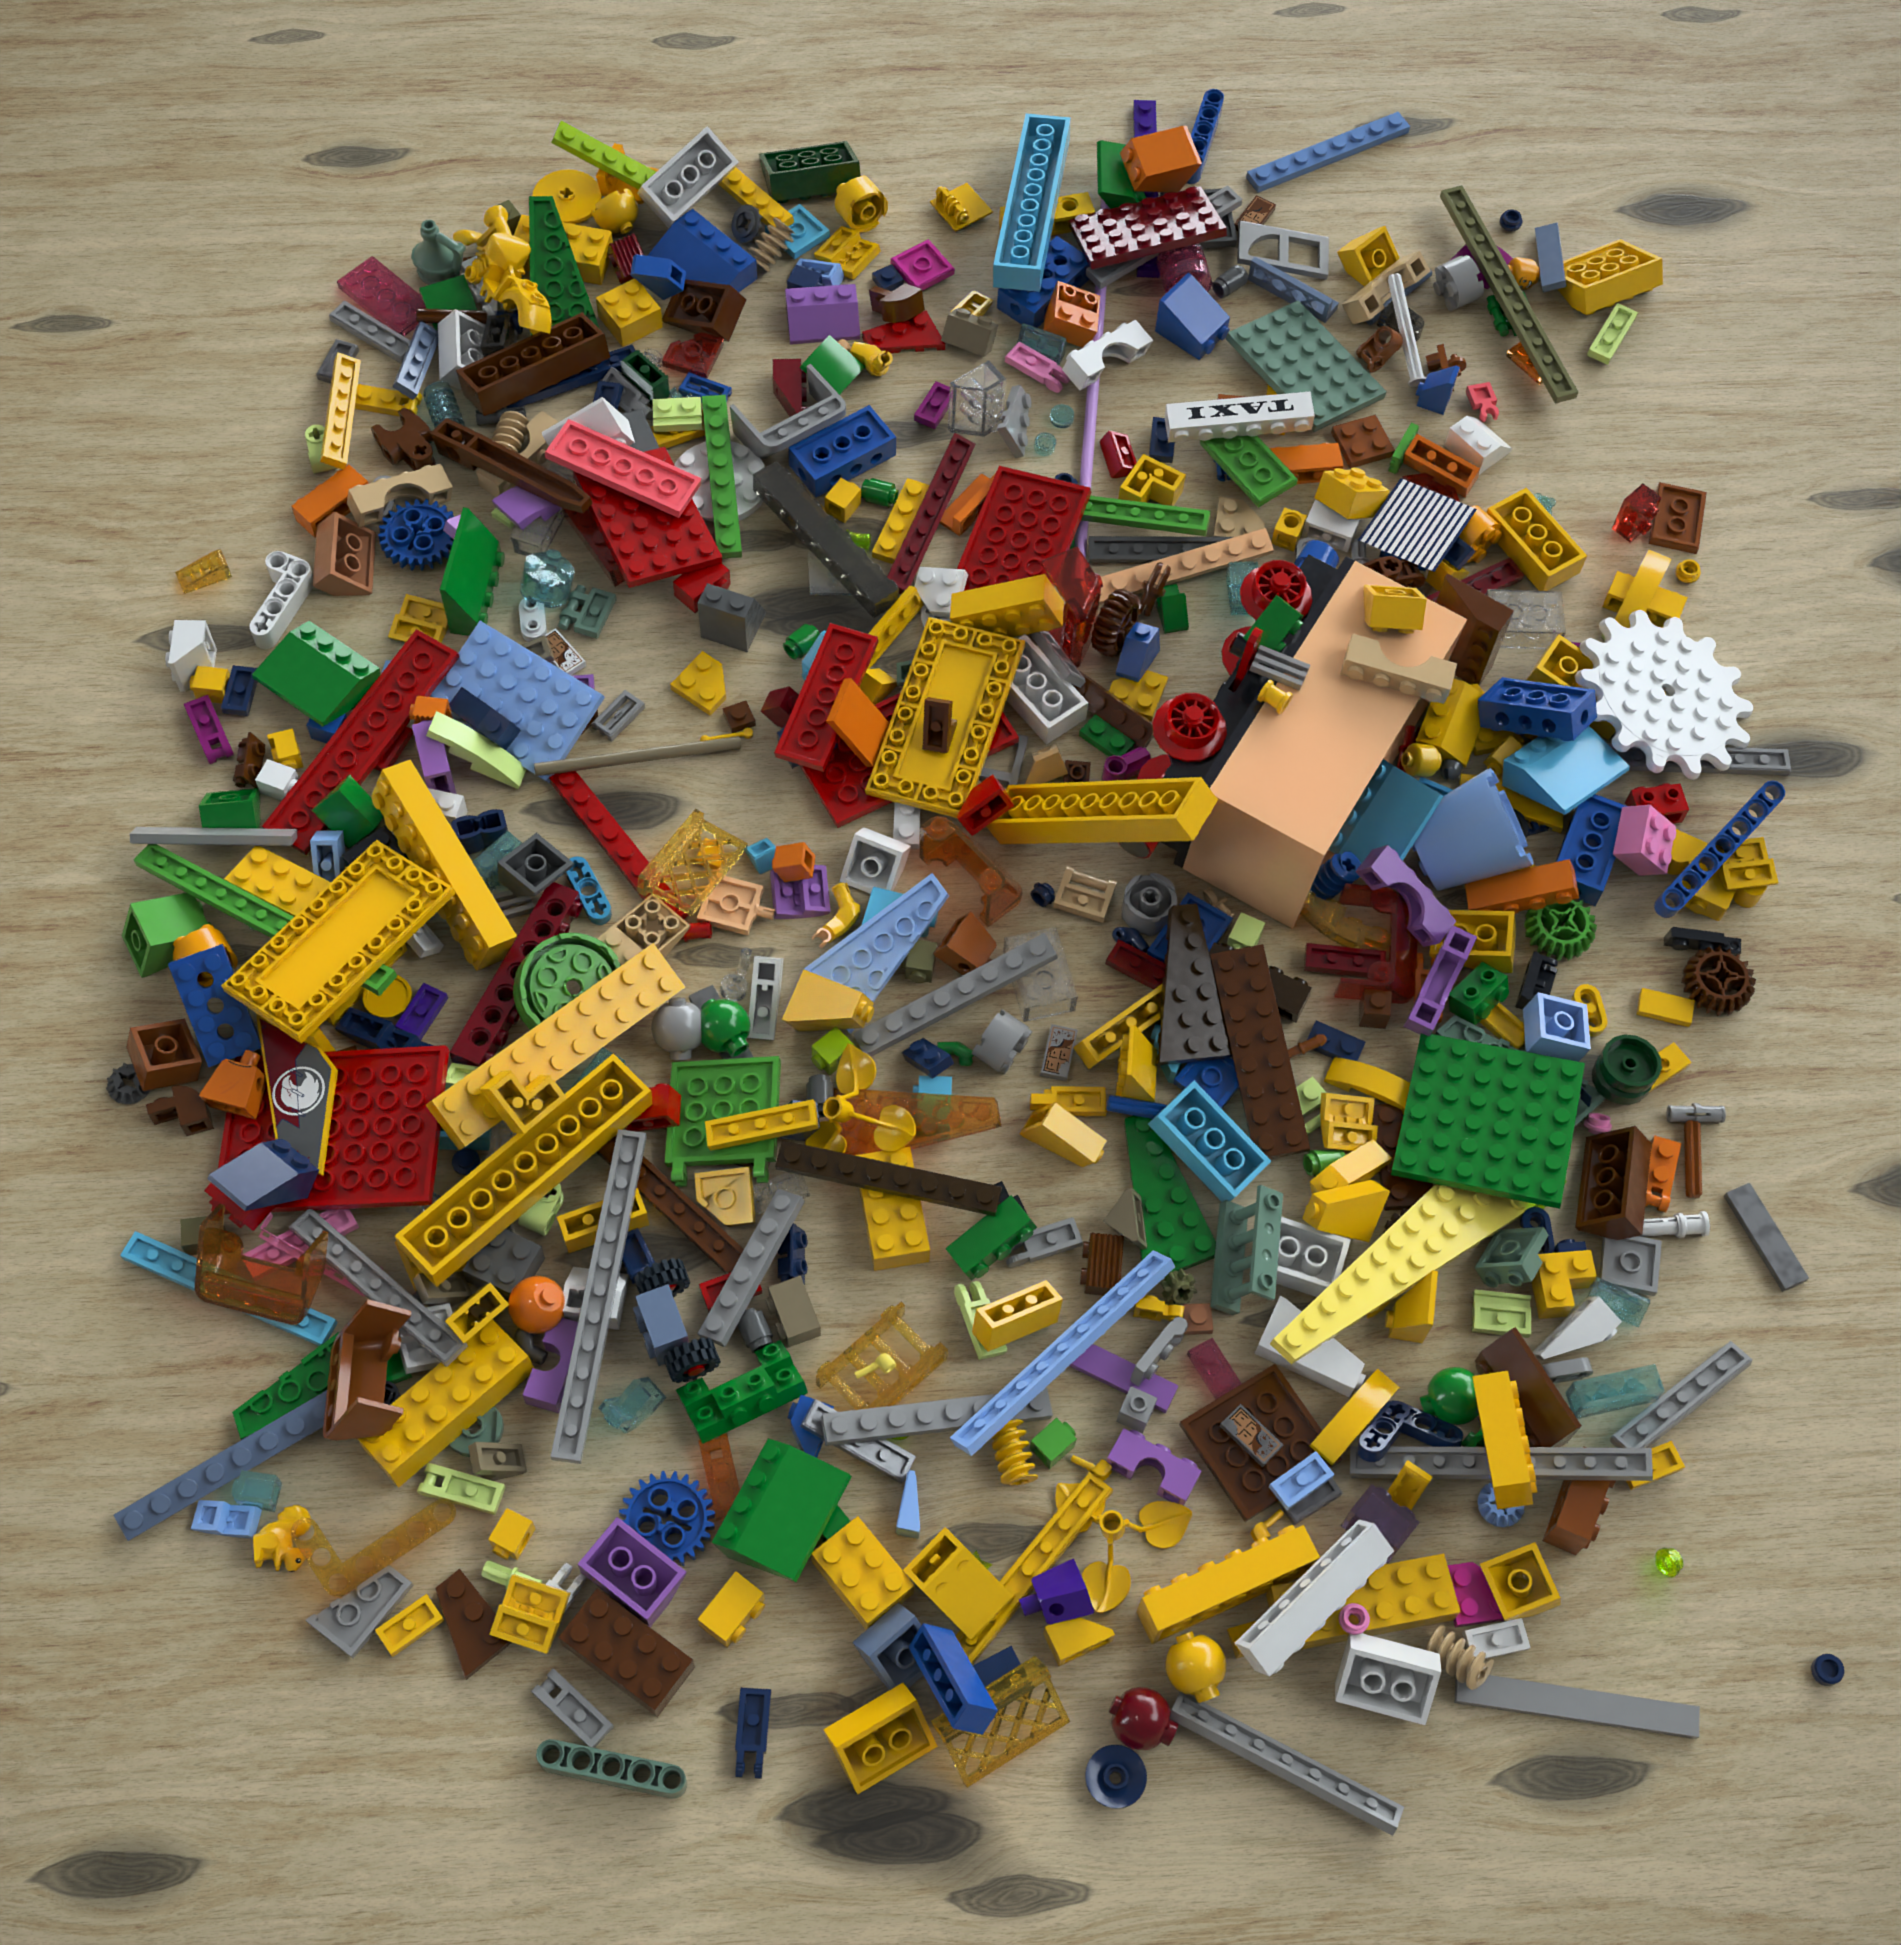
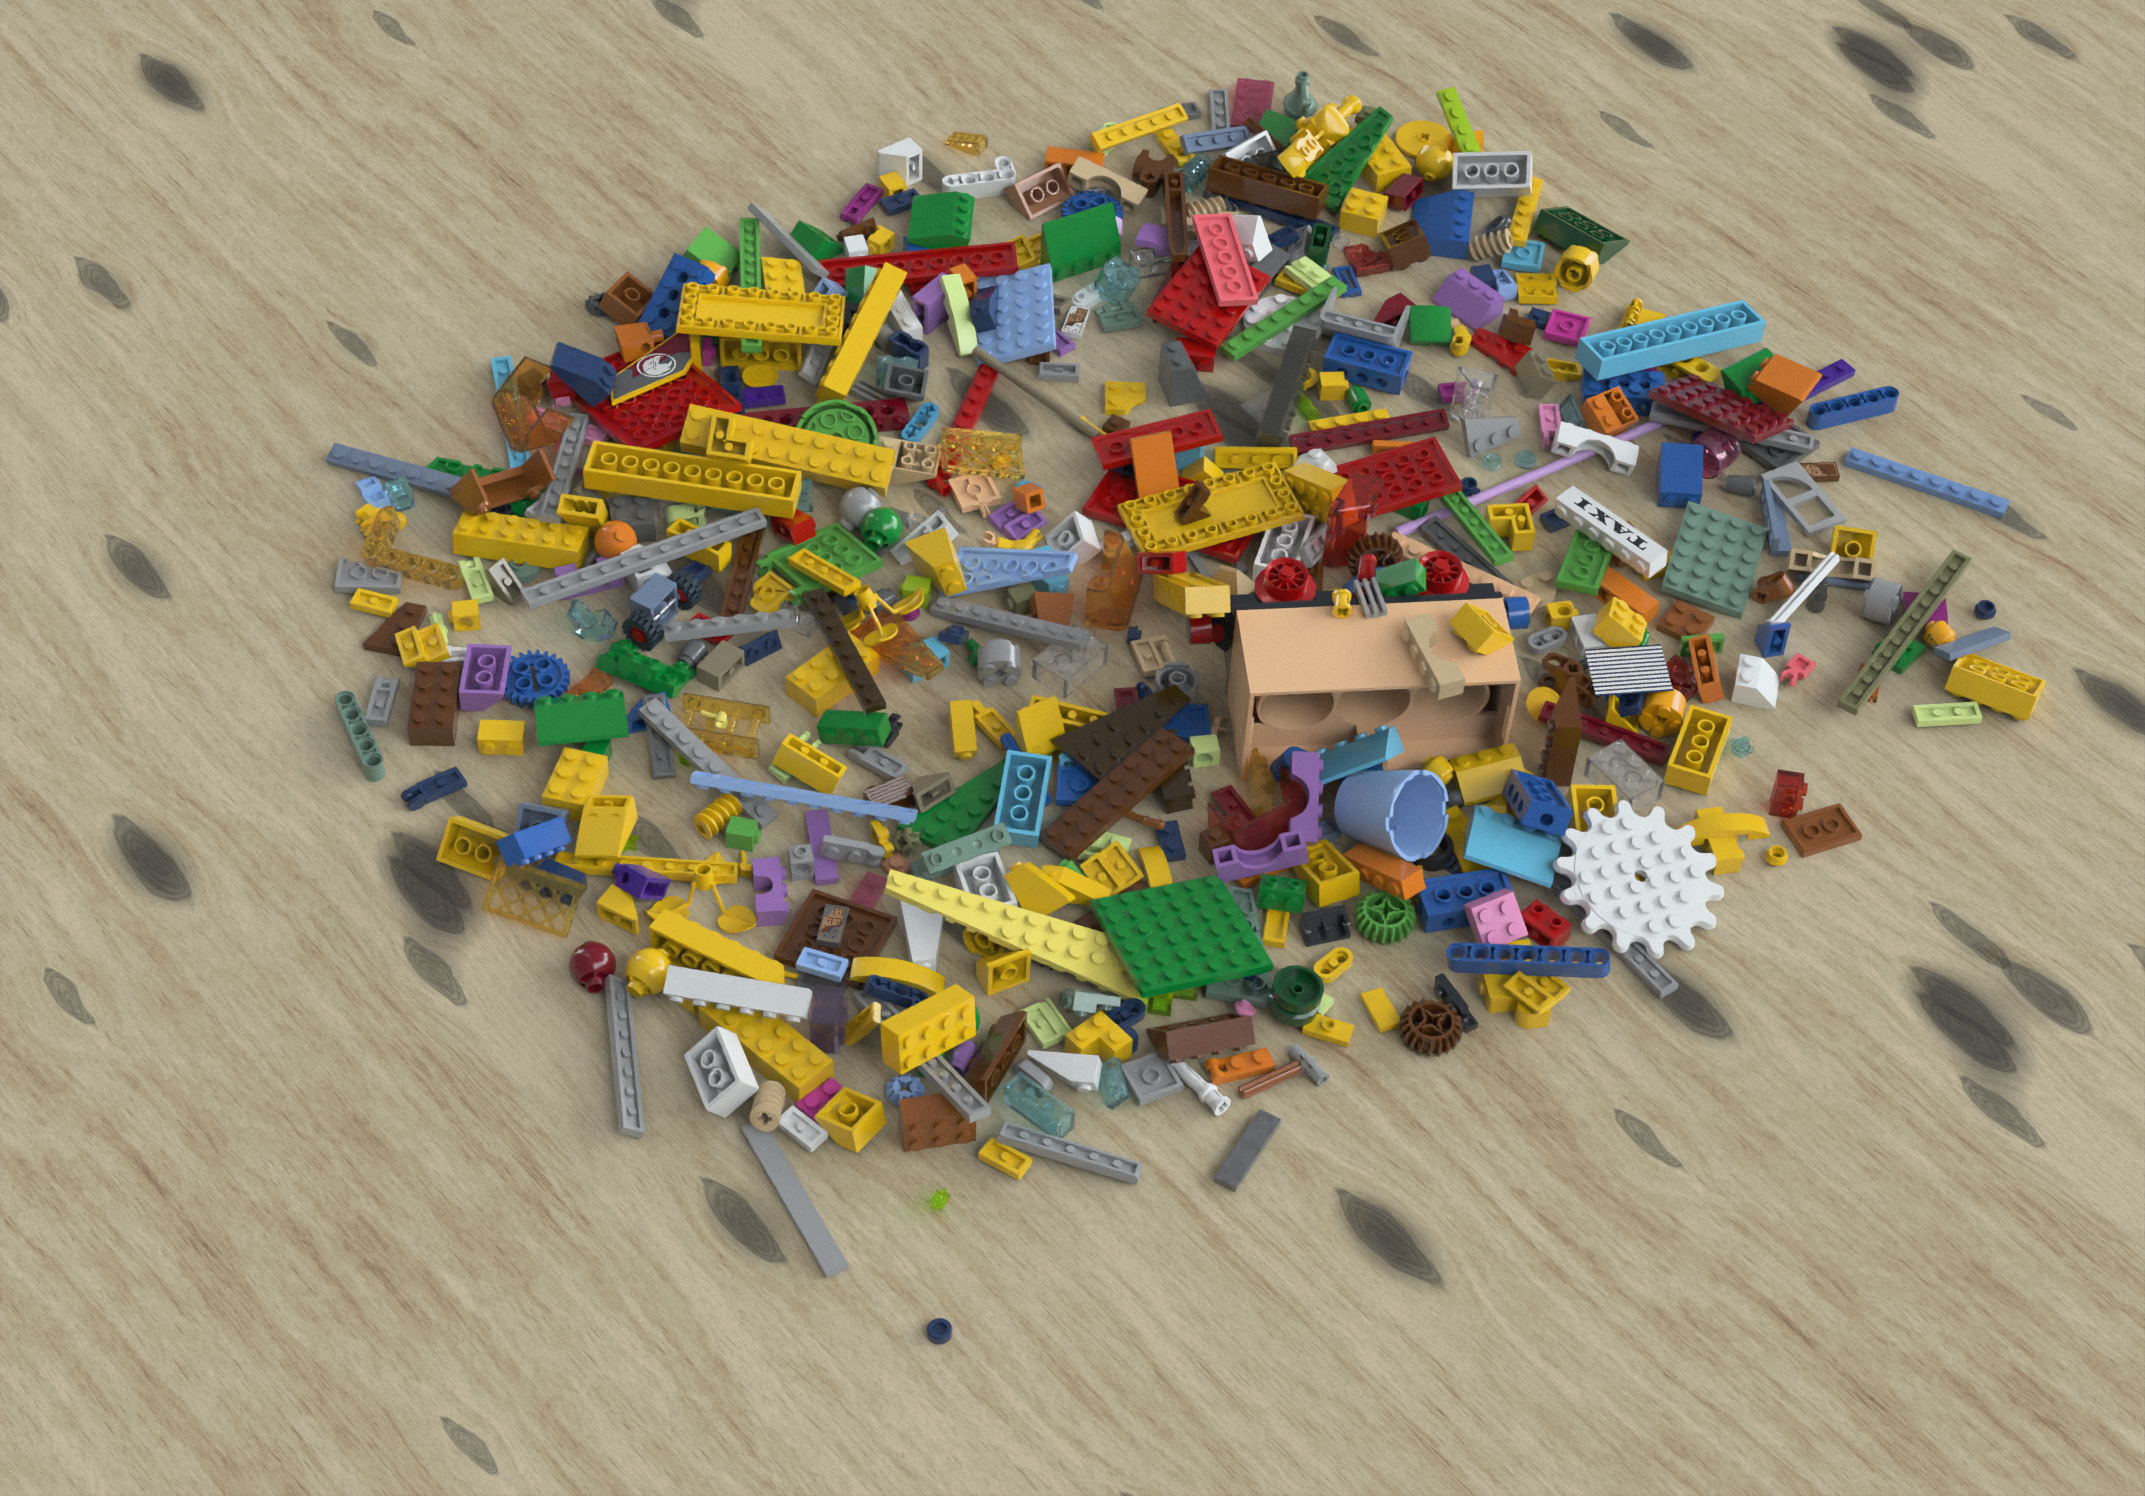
camera: 55 degrees right, 15 degrees down
reddish brown brick [146,1086,214,1136] -> none
blue slope [630,254,686,300] -> none
light blue slope [895,1470,920,1539] -> none
tile [1040,1024,1078,1082] -> none
dark blue dish [1085,1745,1147,1809] -> none
bright pink plate [1339,1603,1370,1635] -> none
dark orange hips [1426,344,1467,391] -> none
light blue brick [1523,992,1591,1062] -> none

